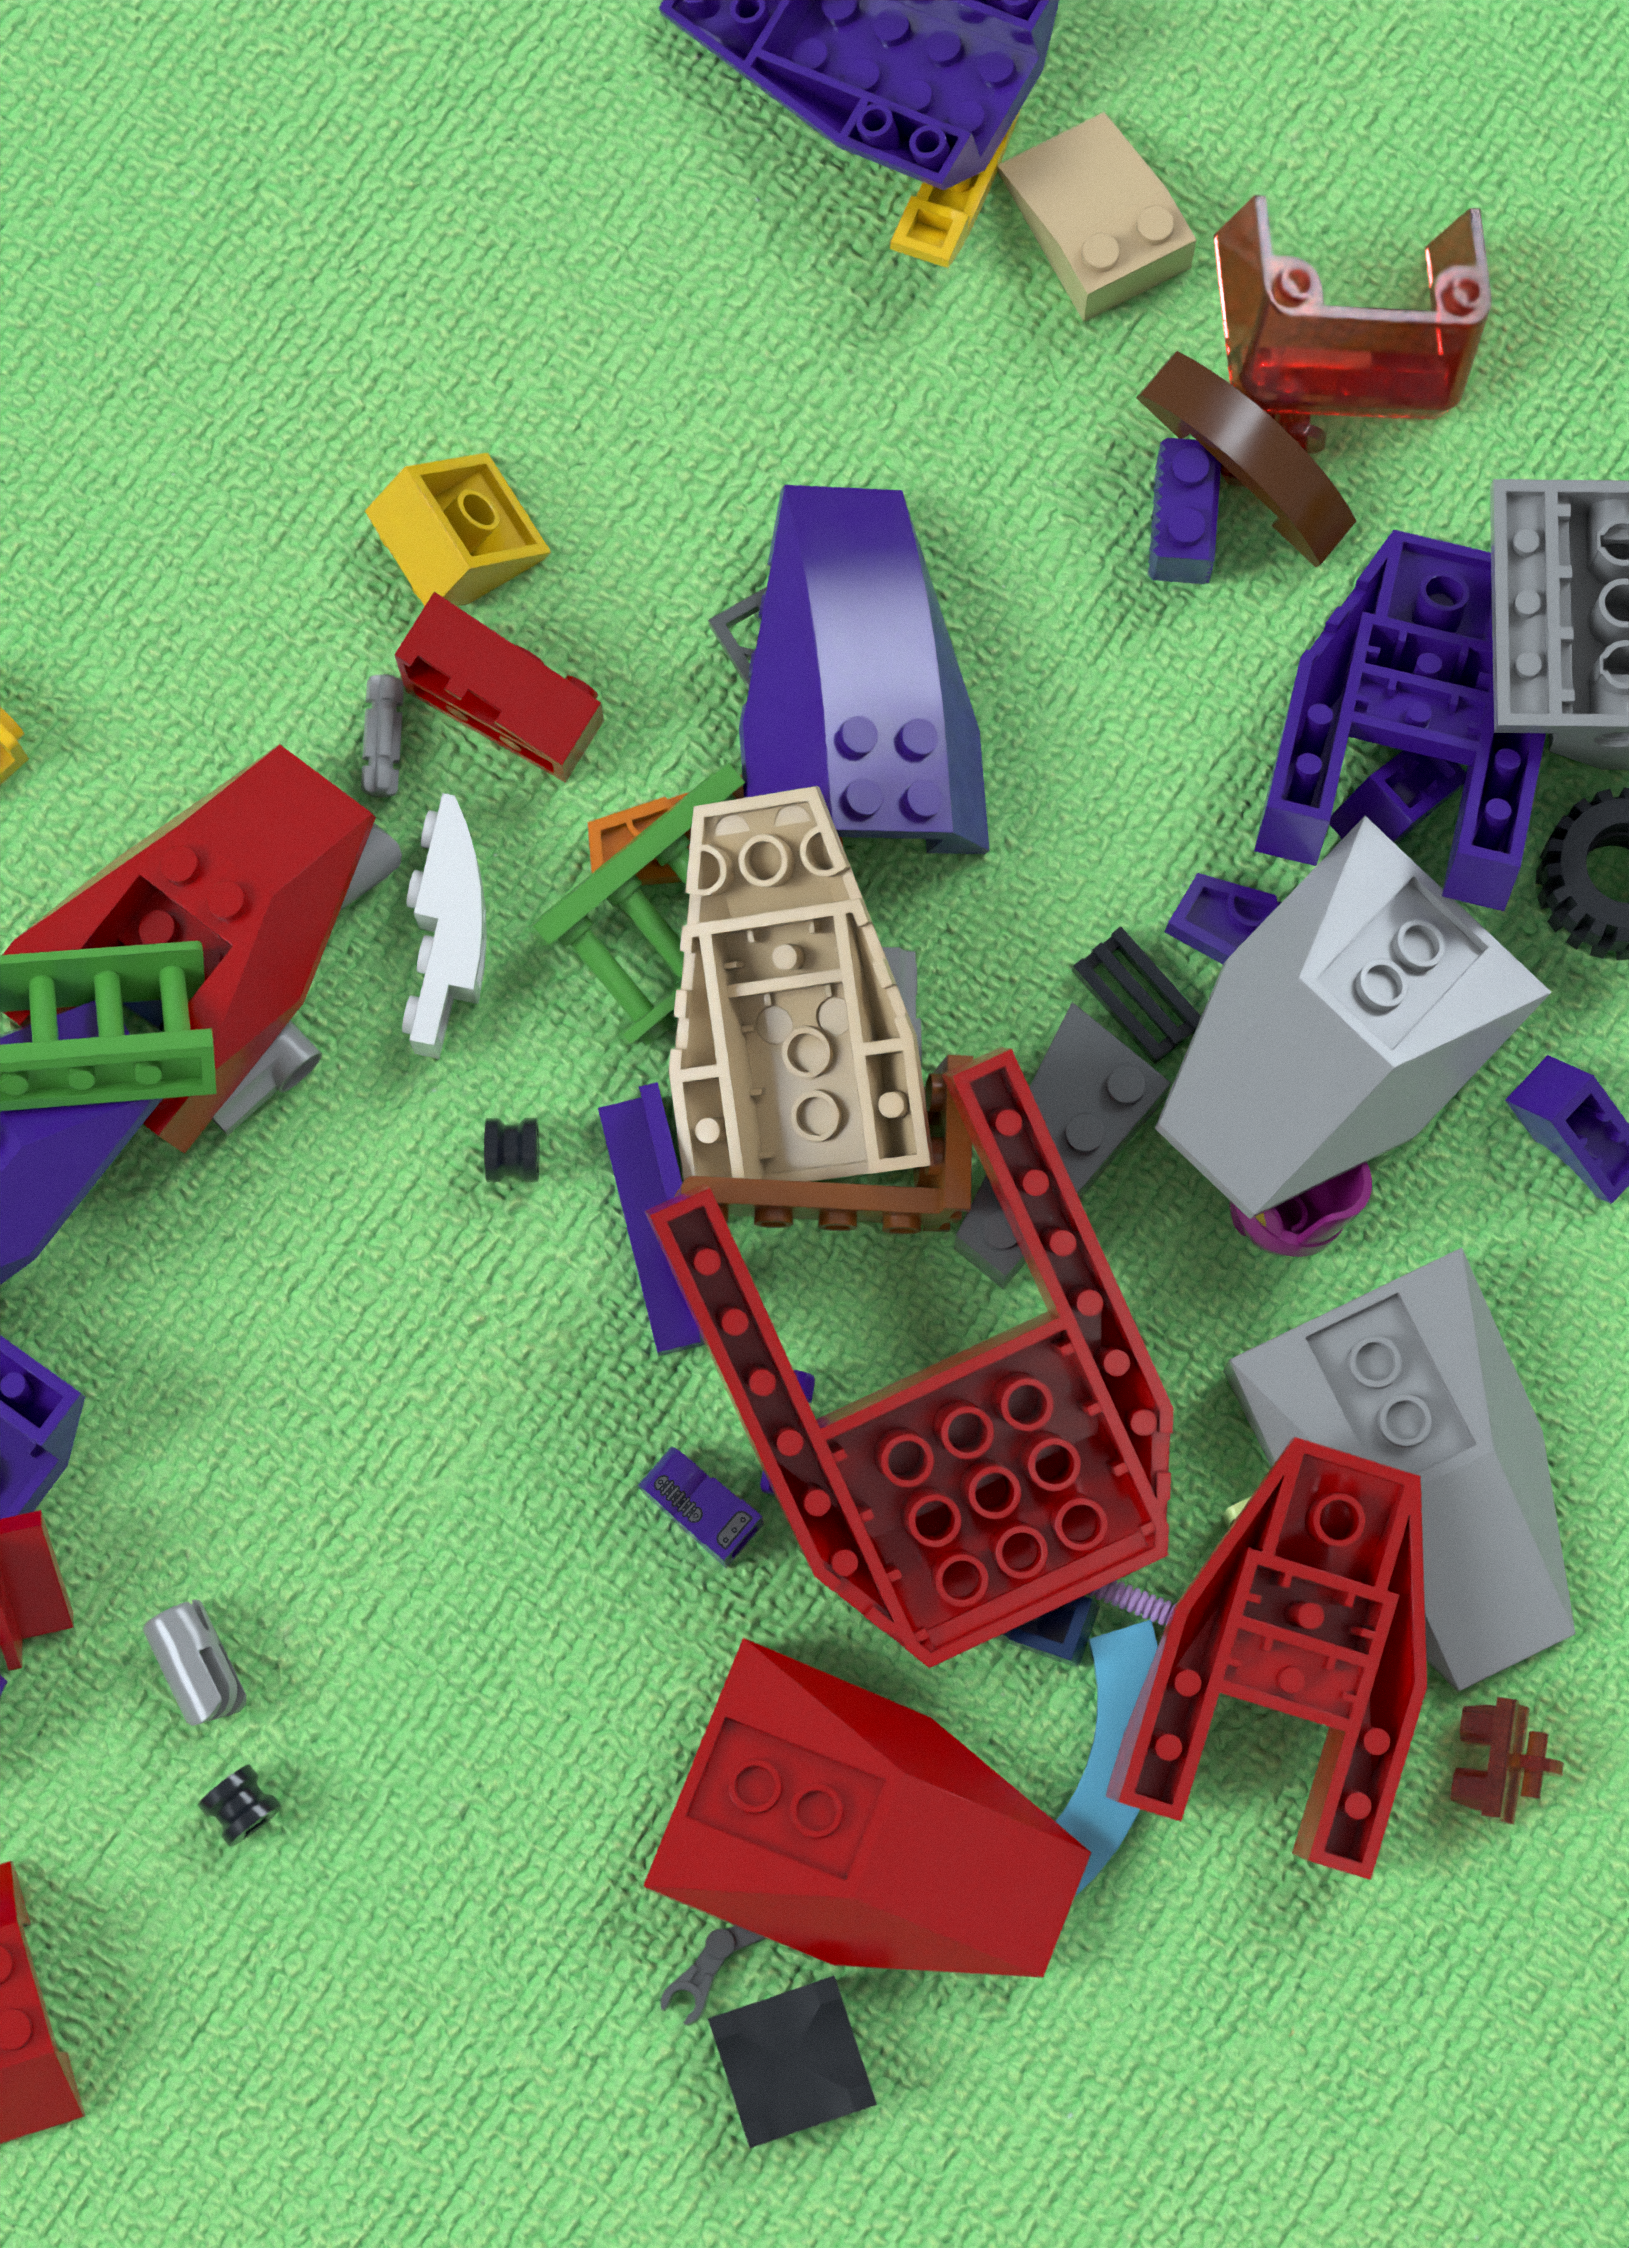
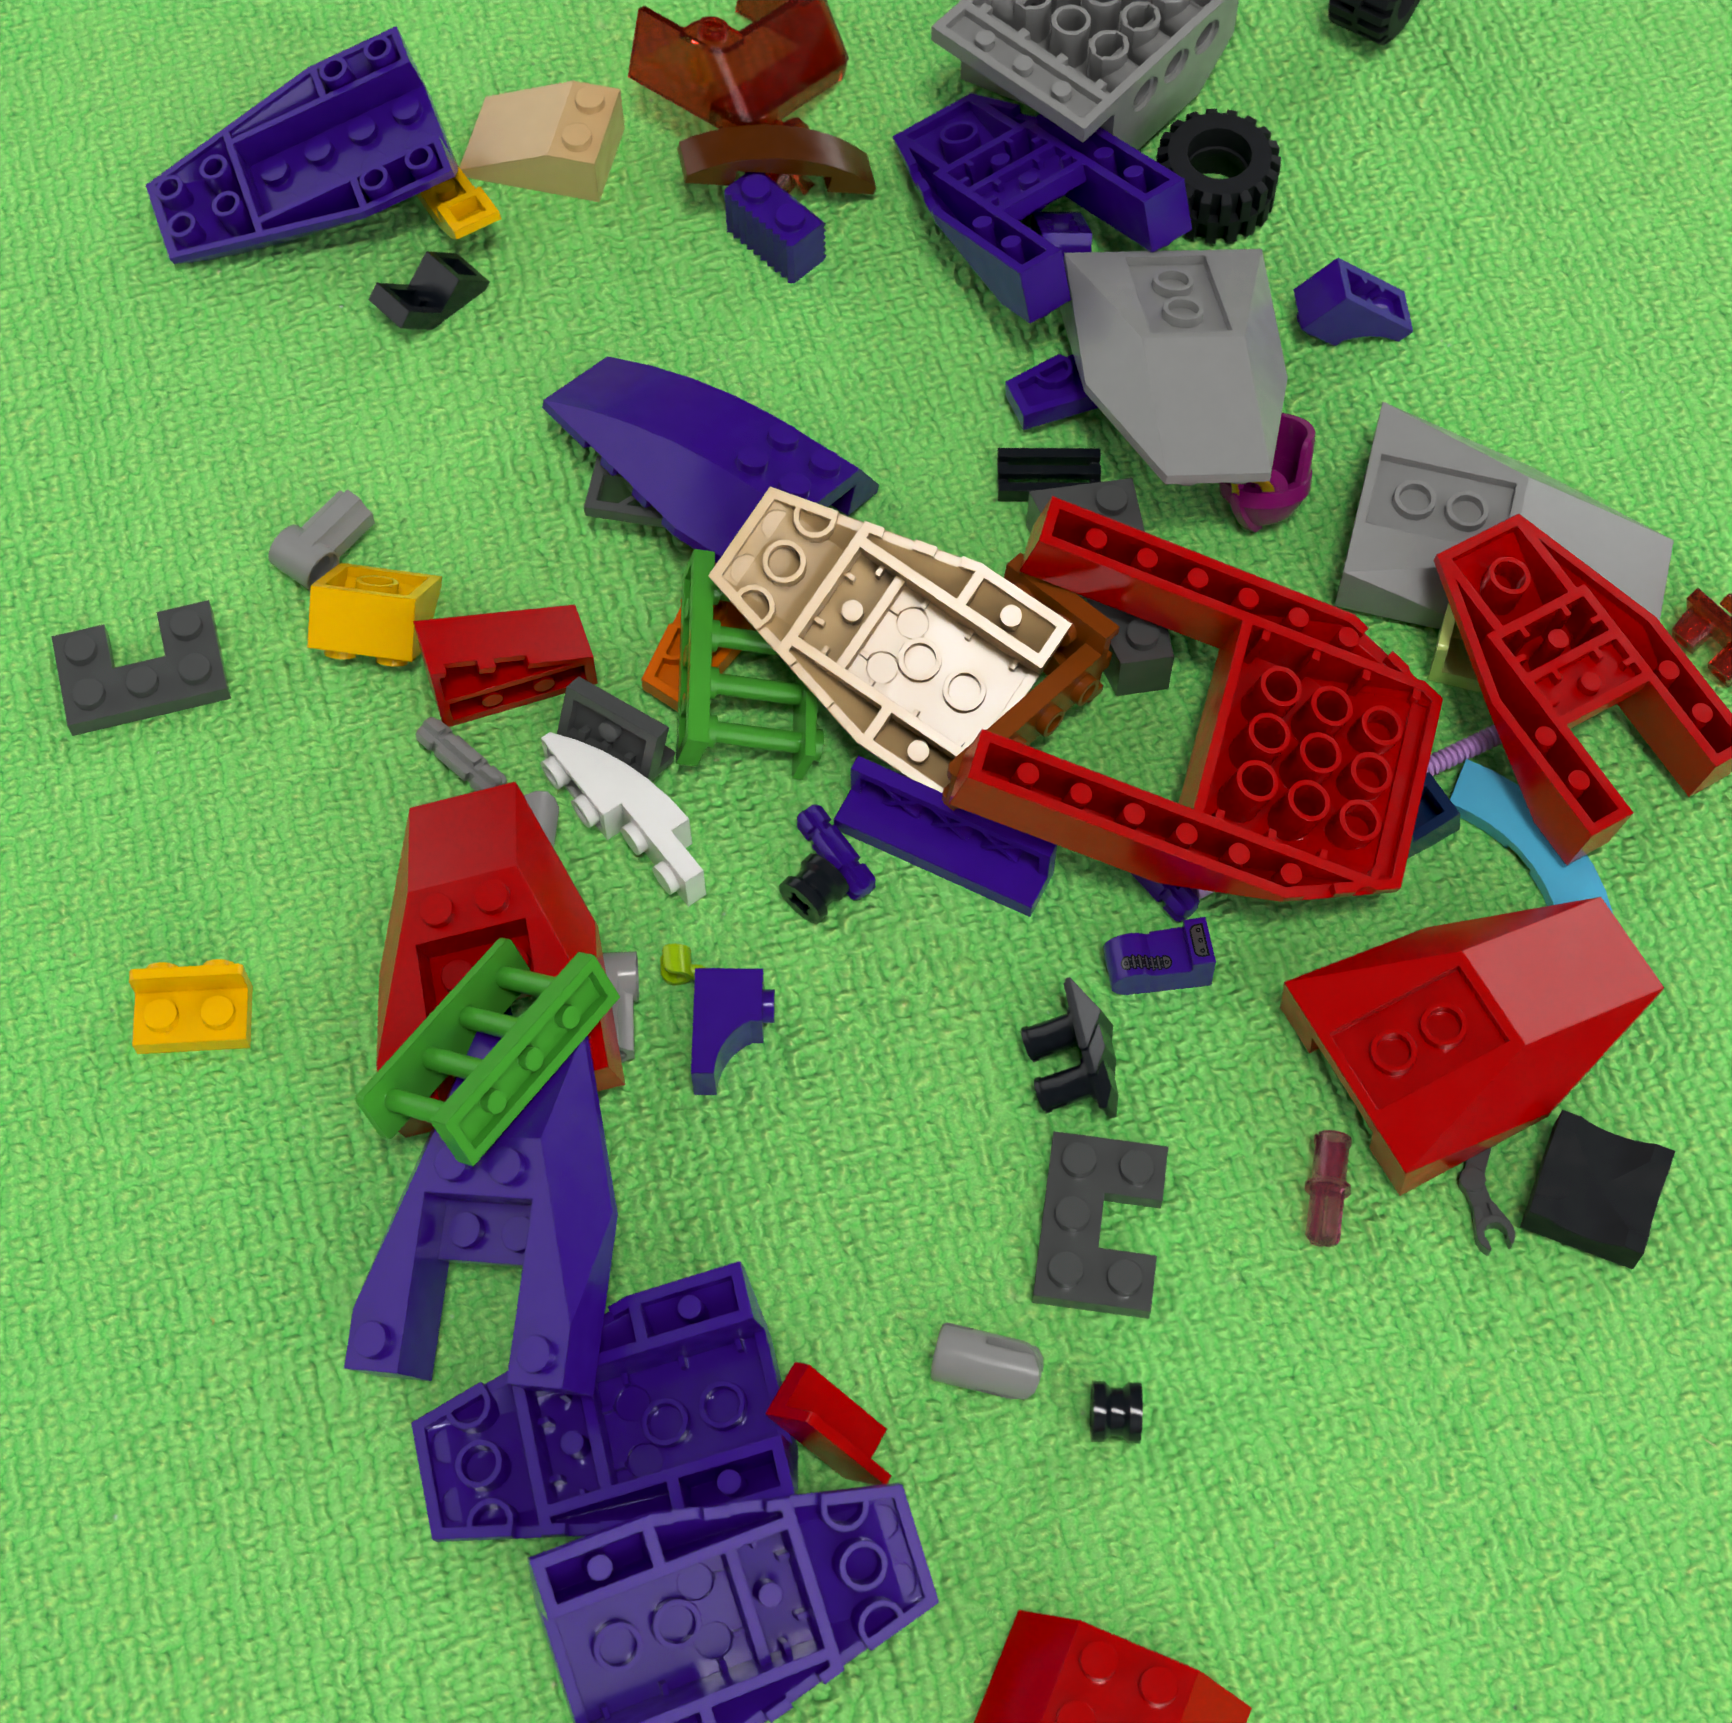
camera: 50 degrees left, 15 degrees down
none -> dark grey plate [51,600,231,736]
none -> light grey piece [268,490,375,591]
none -> slope [368,251,490,330]
none -> dark grey bracket [557,676,675,782]
none -> lime hand [660,943,707,986]
none -> dark purple arch [691,968,775,1095]
none -> dark purple axle [797,804,876,900]
none -> black connector [1021,977,1118,1119]
none -> dark grey plate [1032,1131,1168,1319]
none -> axle [1304,1130,1352,1247]

